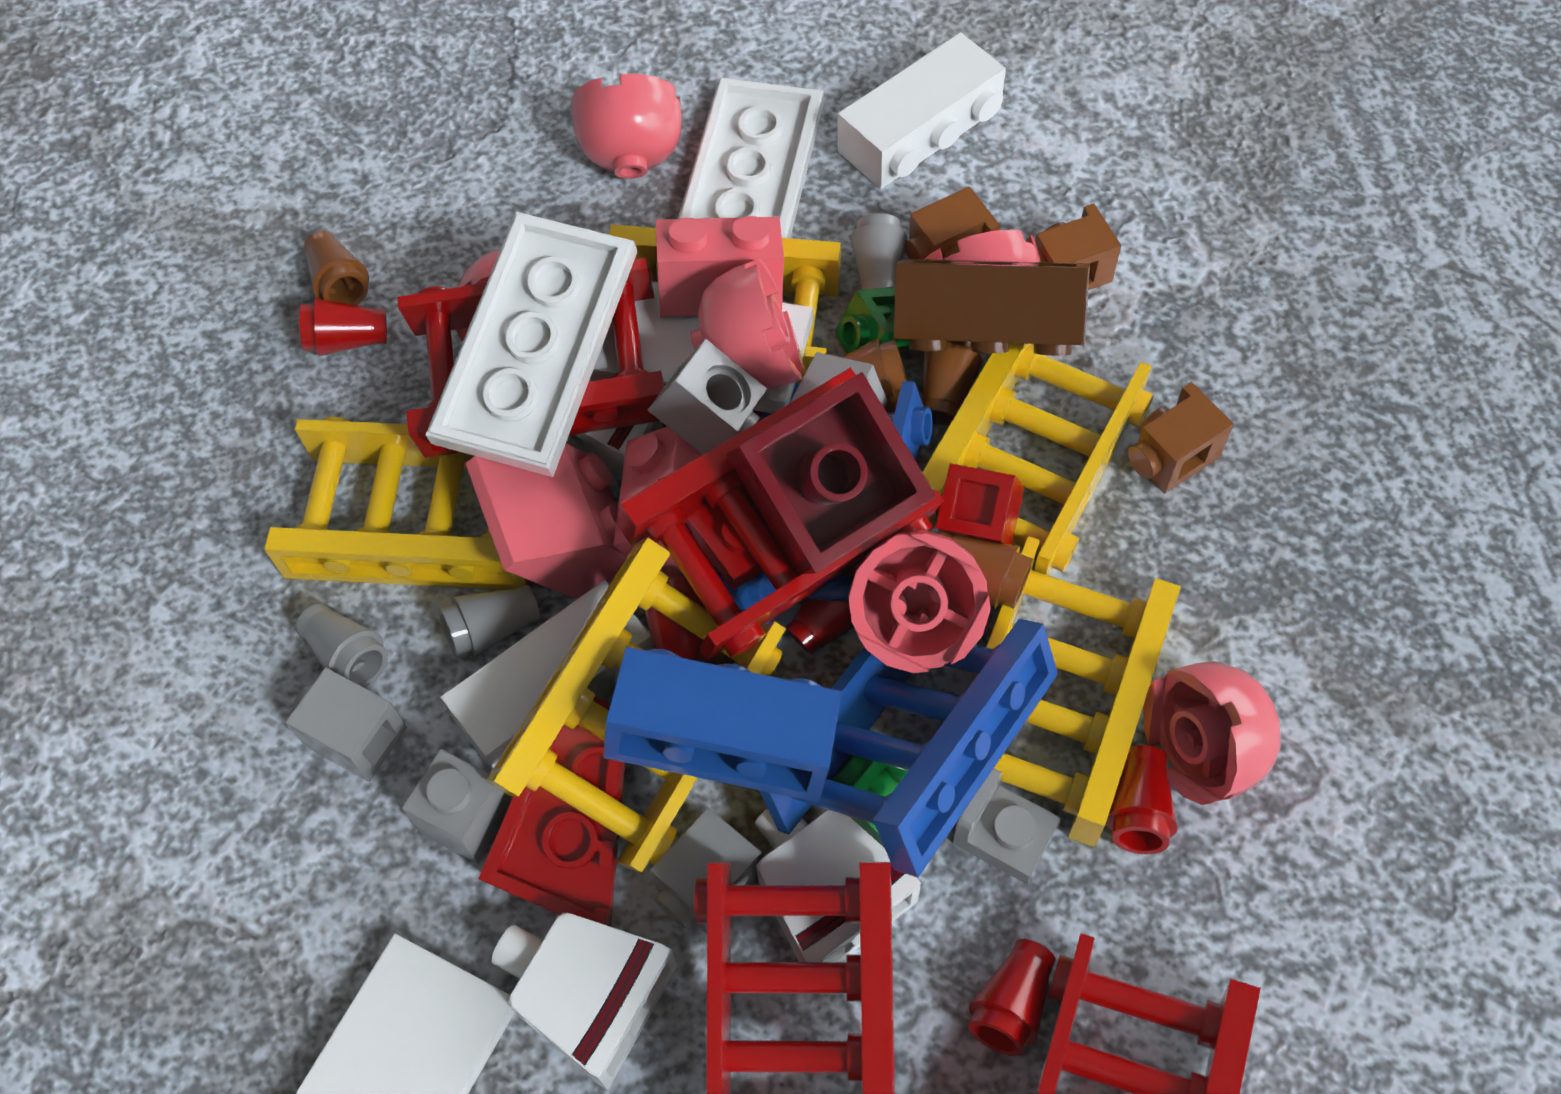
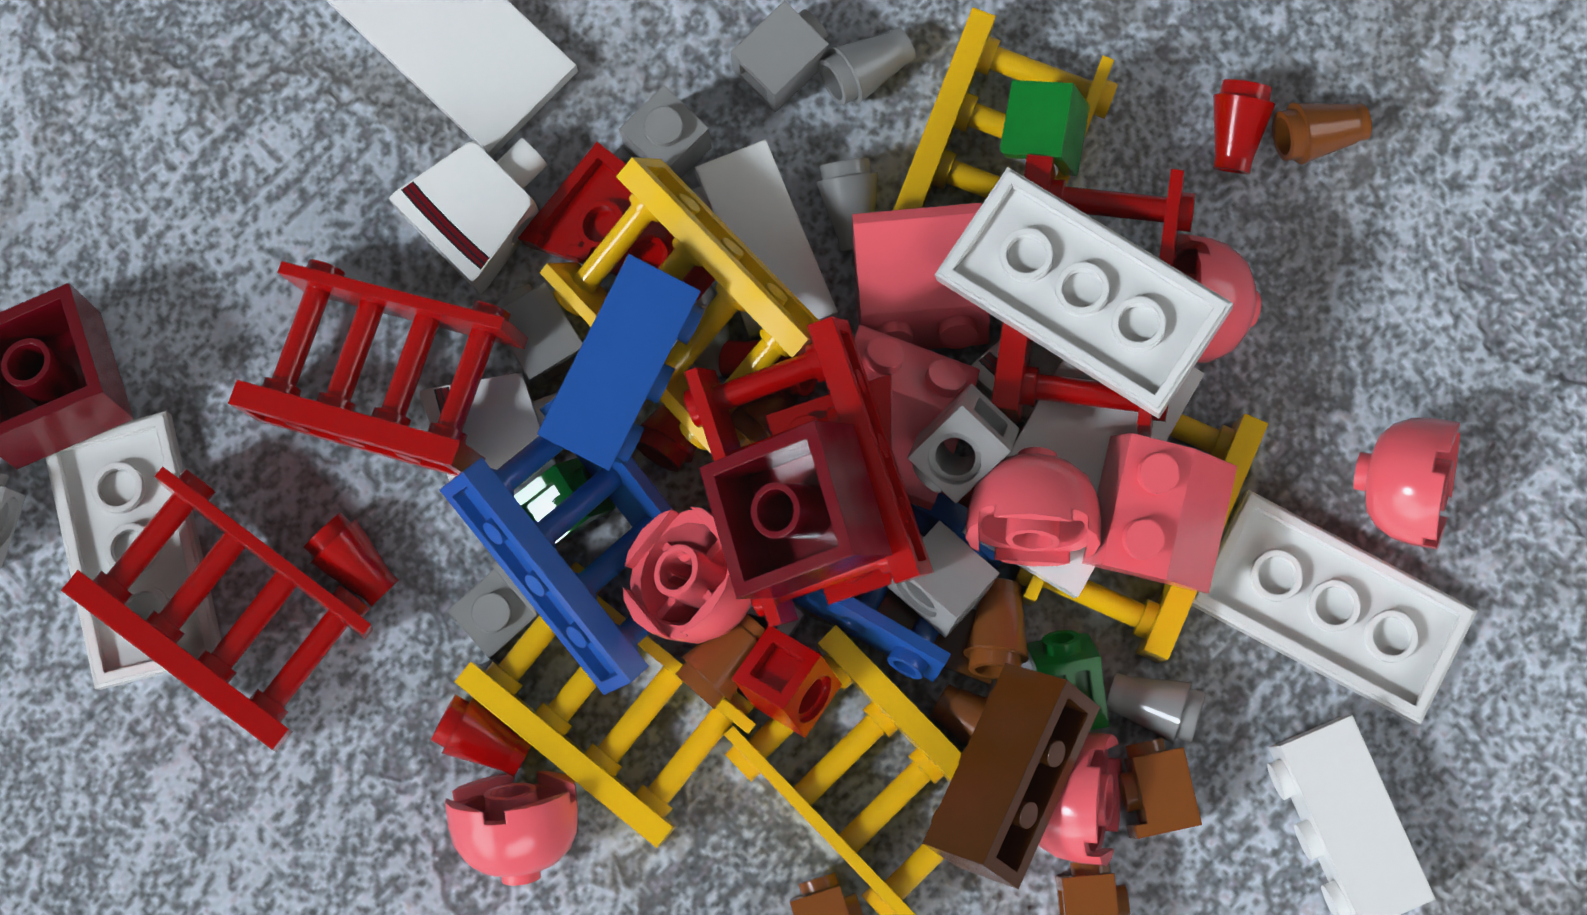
camera: 105 degrees right, 20 degrees up
none -> green panel [1000,80,1090,177]

